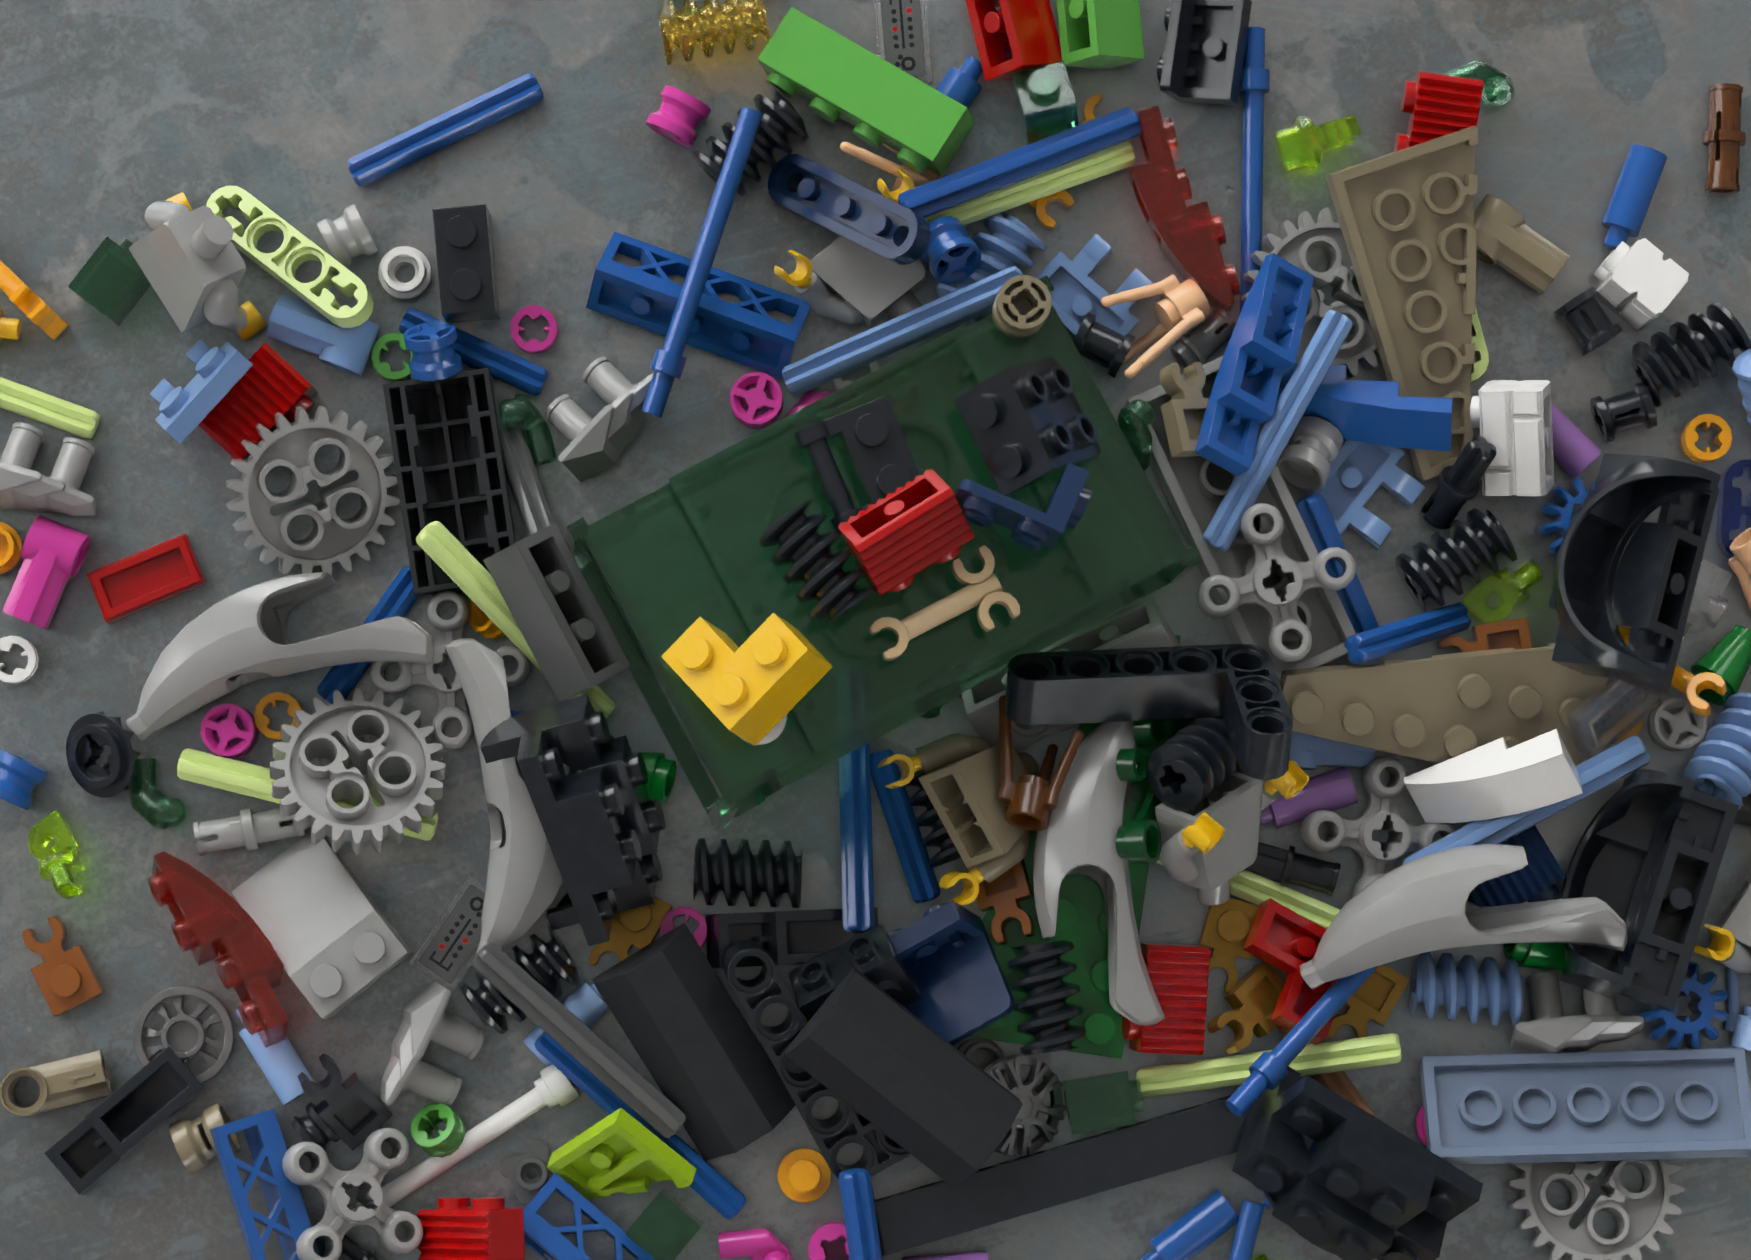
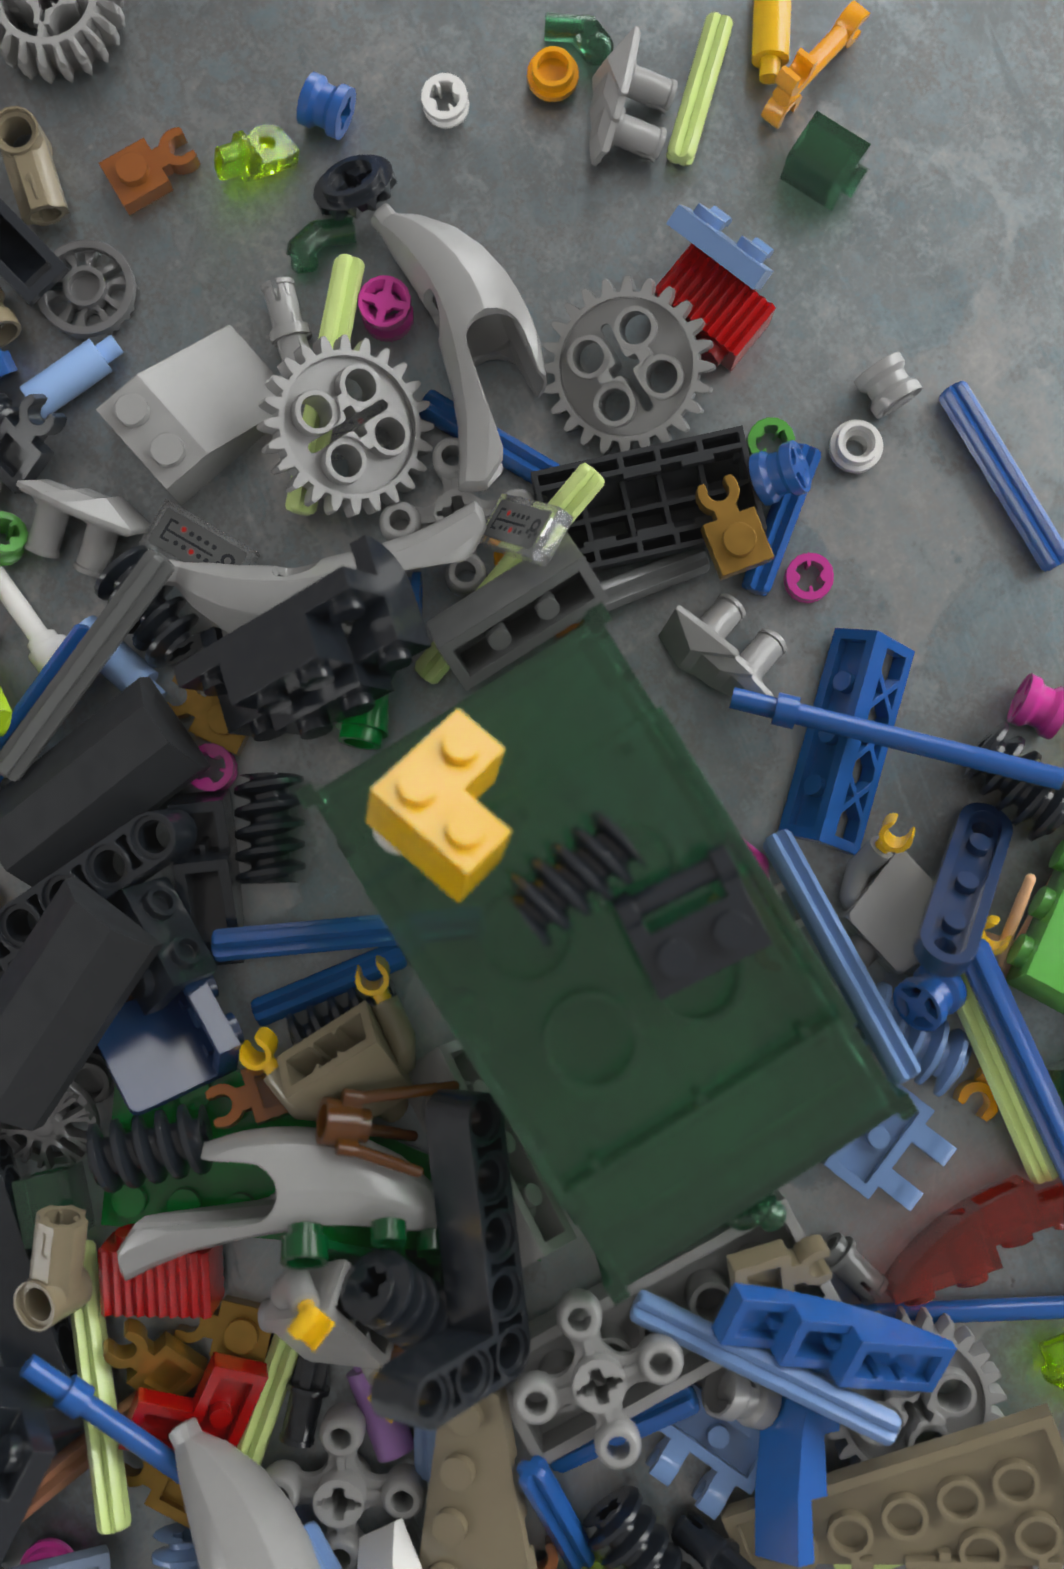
camera: 90 degrees right, 0 degrees up
dark pink piece [2,515,91,630] -> none
red tile [86,534,207,624] -> none
light grey torso [129,192,268,342] -> none
clear red slope [148,851,289,1048] -> none
yellowish green beam [206,186,374,328] -> none
light orange bush [254,692,304,741] -> none
medium blue piece [266,294,381,377] -> none
black brick [432,204,500,323] -> none
clear green arm [499,394,557,466] -> none
dark pink wheel [730,372,784,430] -> none
red brick [838,469,975,596] -> none
tan bar [869,545,1020,661] -> none
black bracket [954,357,1101,496] -> none
dark blue bracket [955,463,1093,551] -> none
dark tan wheel [992,275,1052,339] -> none
black bush [1067,312,1136,378] -> none
light nougat plant [1101,274,1210,379] -> none
none -> dark tan piece [13,1205,93,1332]
none -> tile [479,493,574,567]
none -> pearl gold plate [695,474,774,581]

